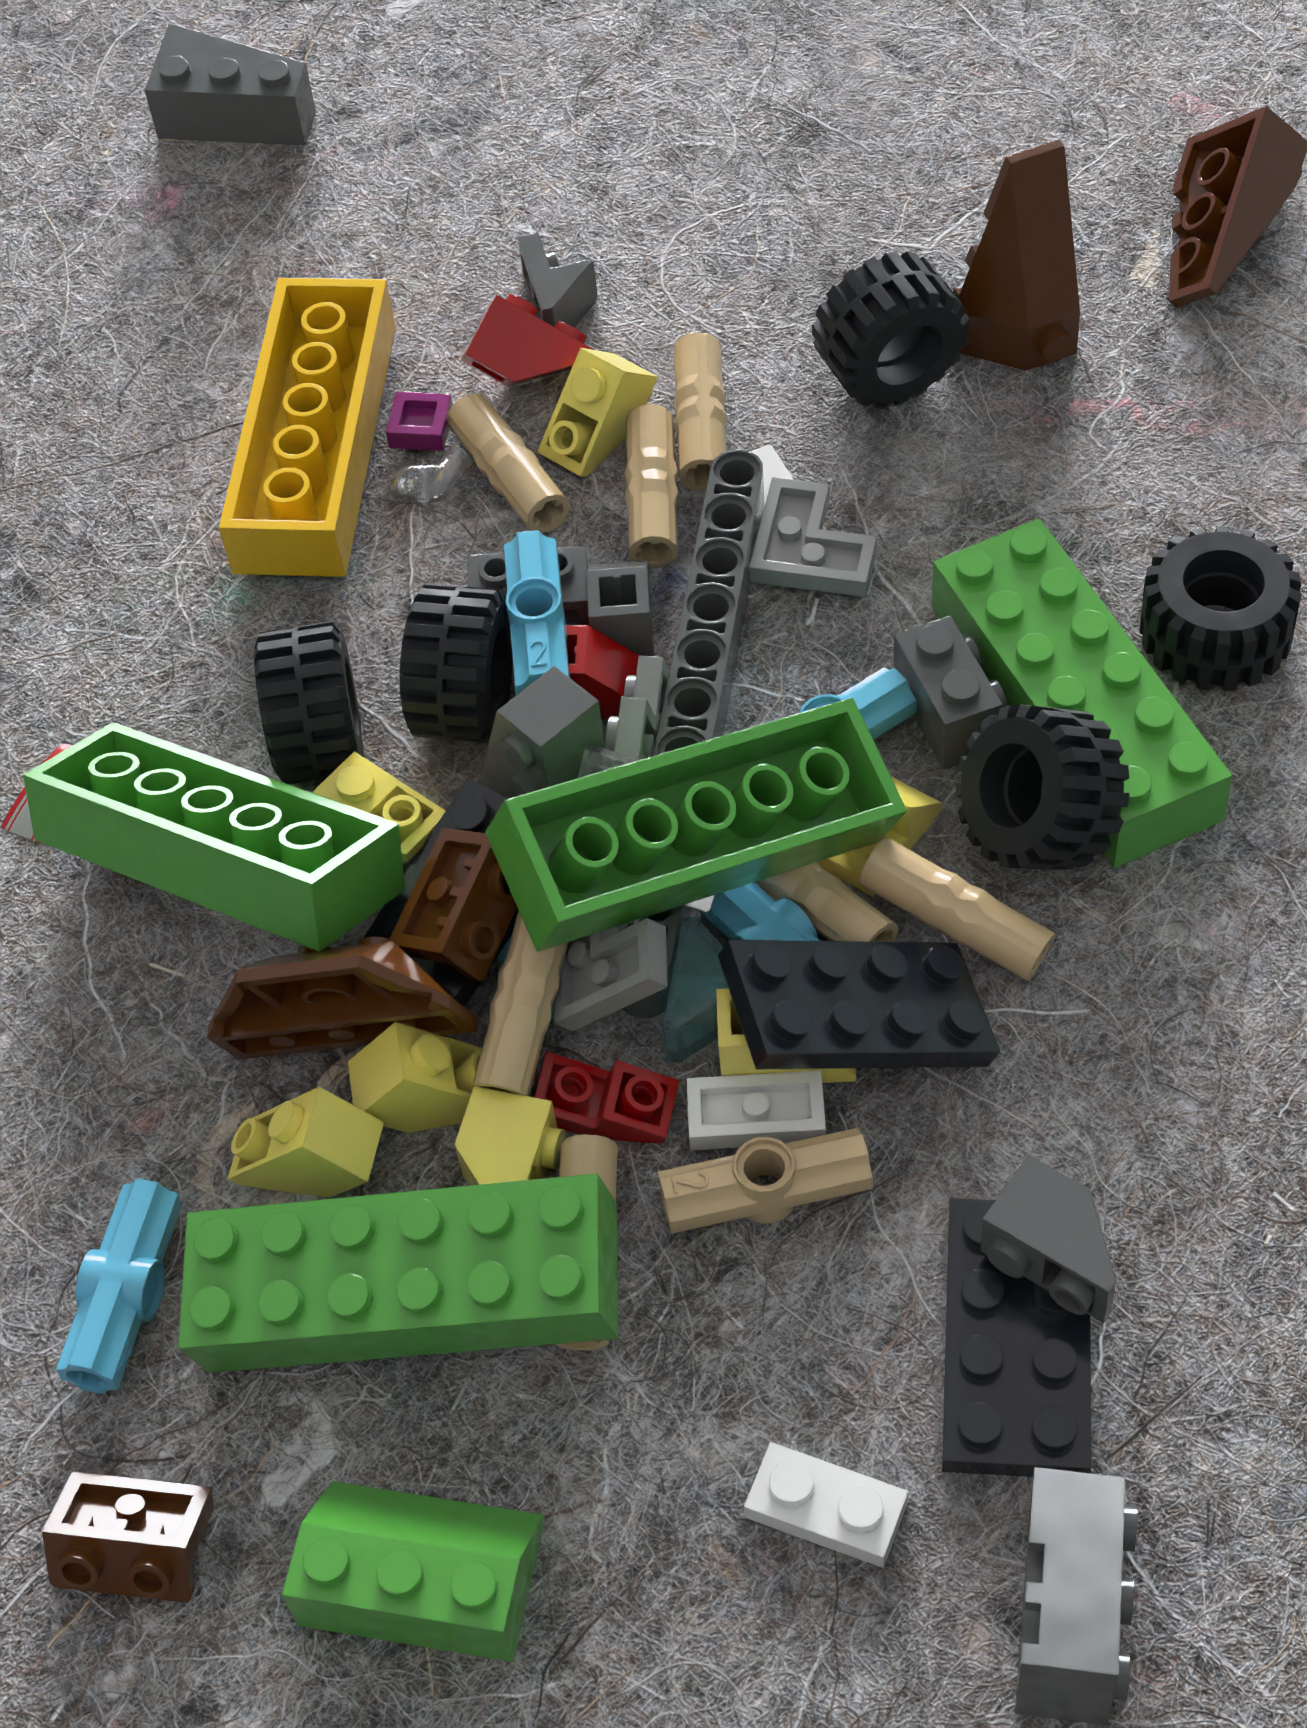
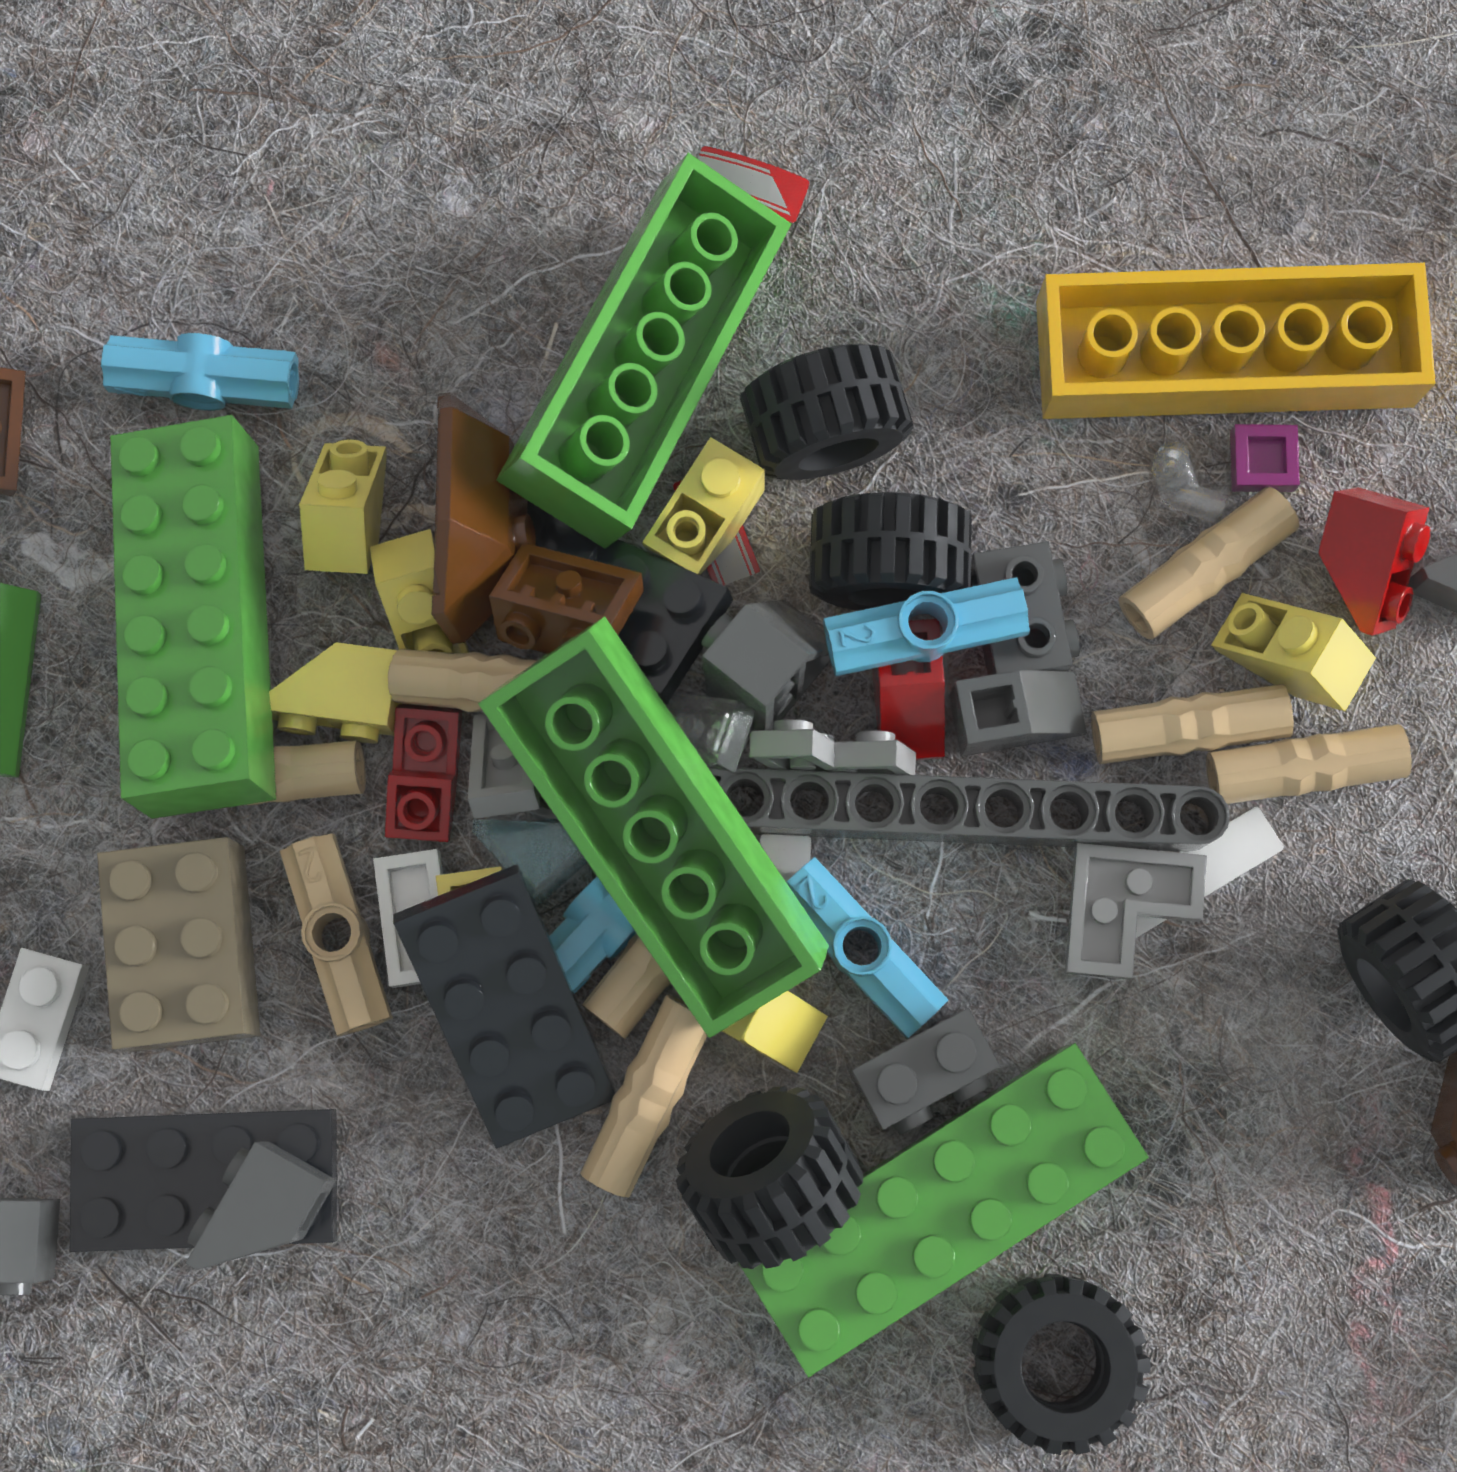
camera: 80 degrees right, 25 degrees up
none -> dark tan brick [97,837,261,1052]

